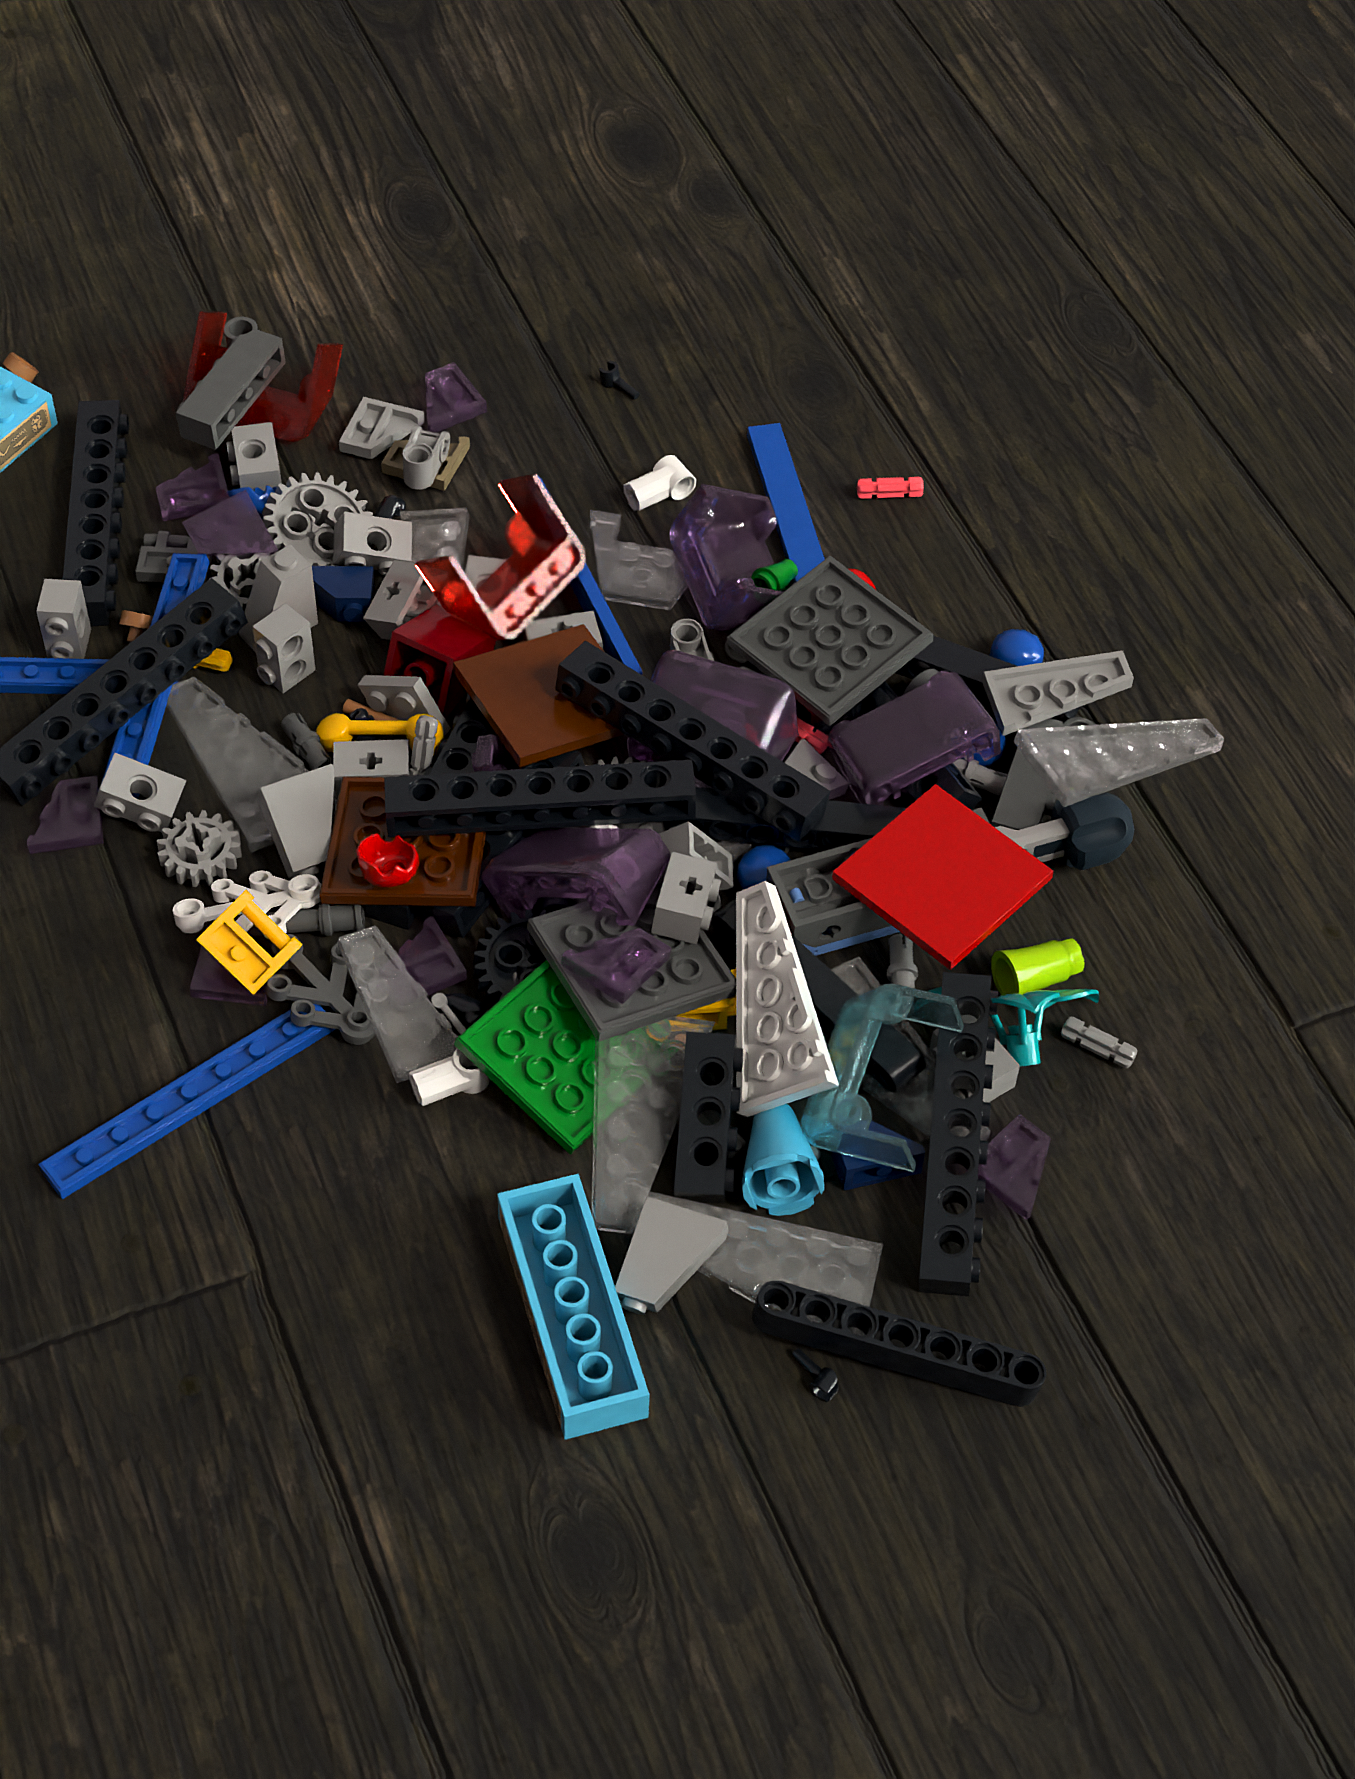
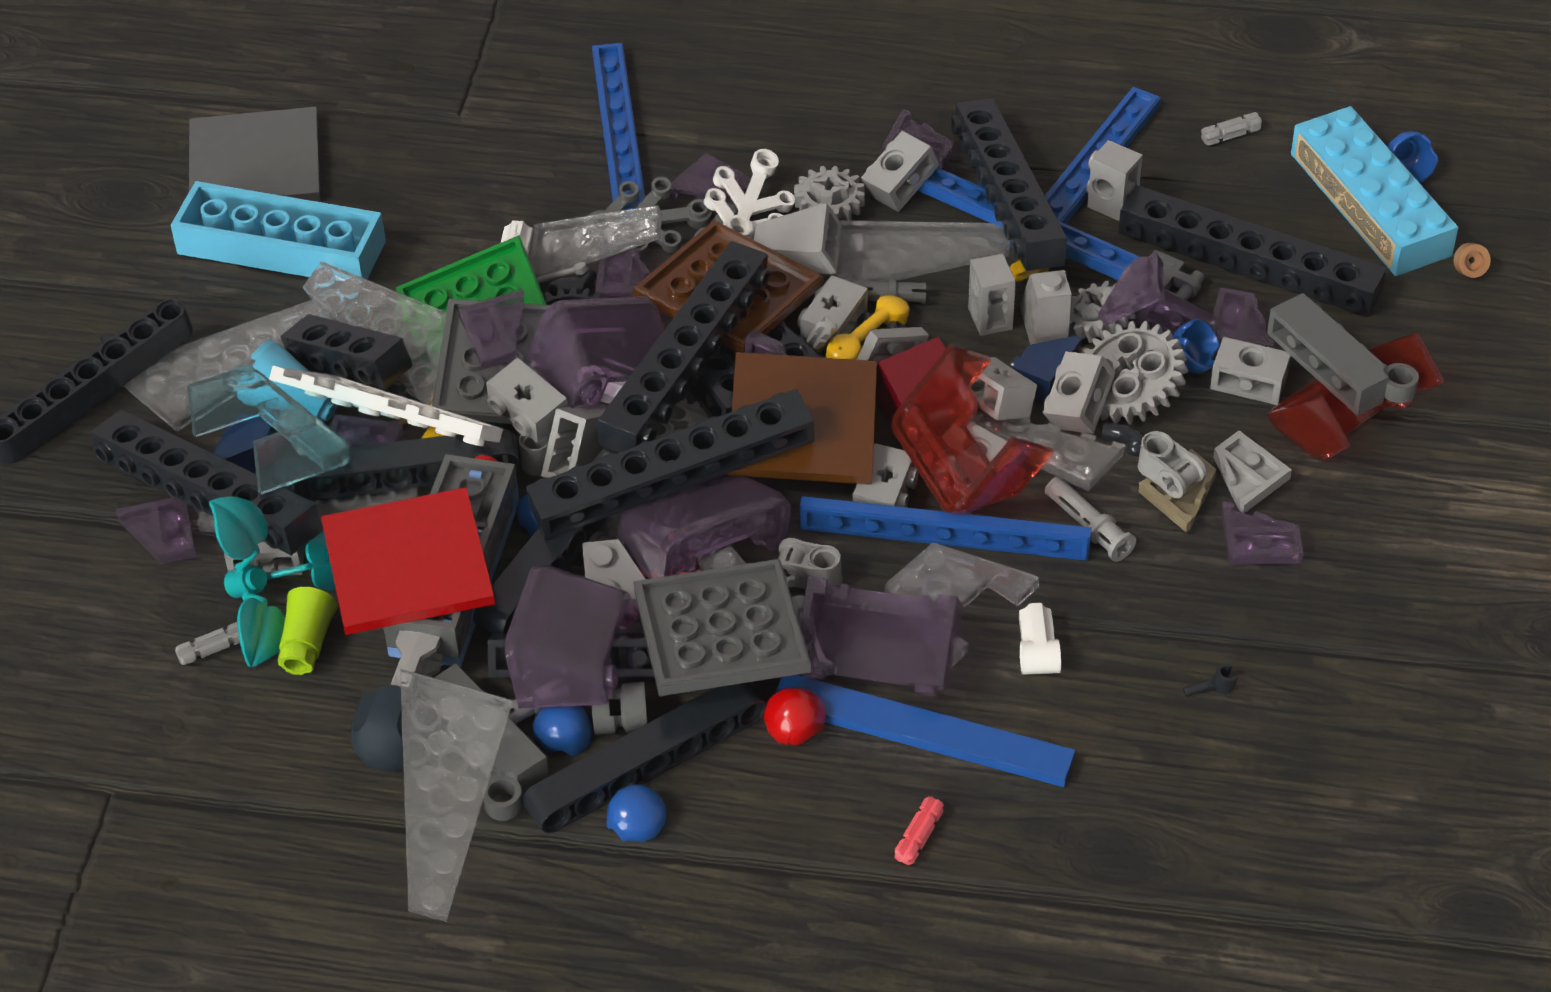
camera: 125 degrees right, 5 degrees down
medium nougat tile [119,610,153,642] -> none
yellow plate [196,890,303,995] -> none
red hair [356,833,420,888] -> none
light grey slope [615,1196,729,1315] -> none
green cone [749,559,798,601] -> none
light grey wing [982,651,1134,736] -> none
none -> dark grey tile [189,106,321,201]
none -> light grey pin [1045,477,1136,562]

